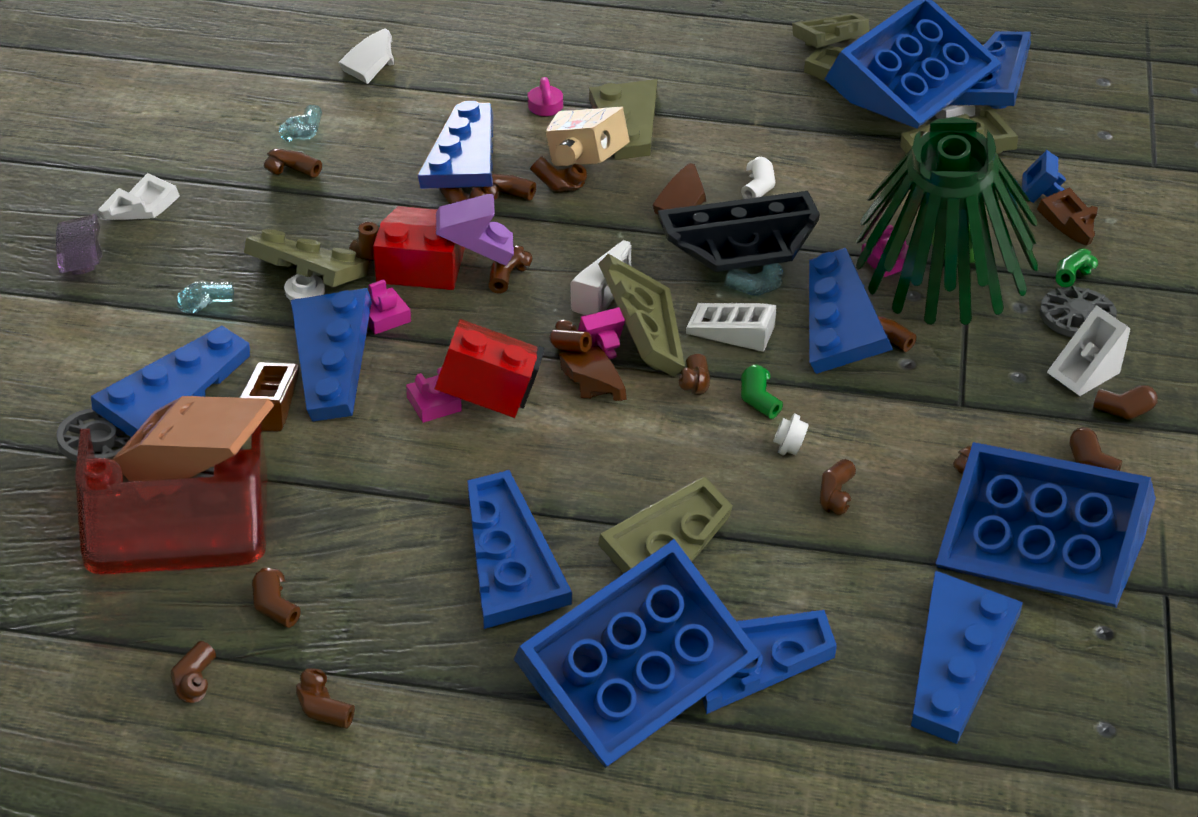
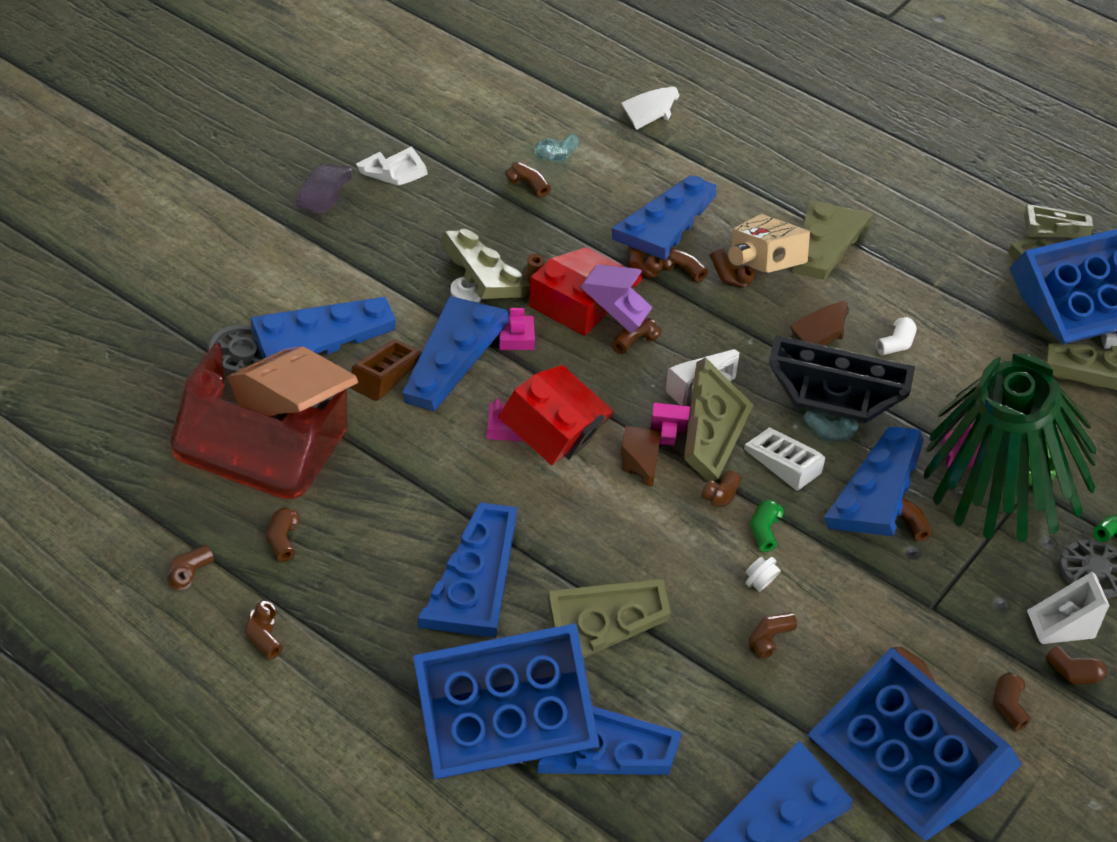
camera: 25 degrees right, 5 degrees up
clear light blue arm [177,282,234,314] -> none
dark pink tile [528,77,563,116] -> none
reddish brown arm [549,320,592,353] -> none

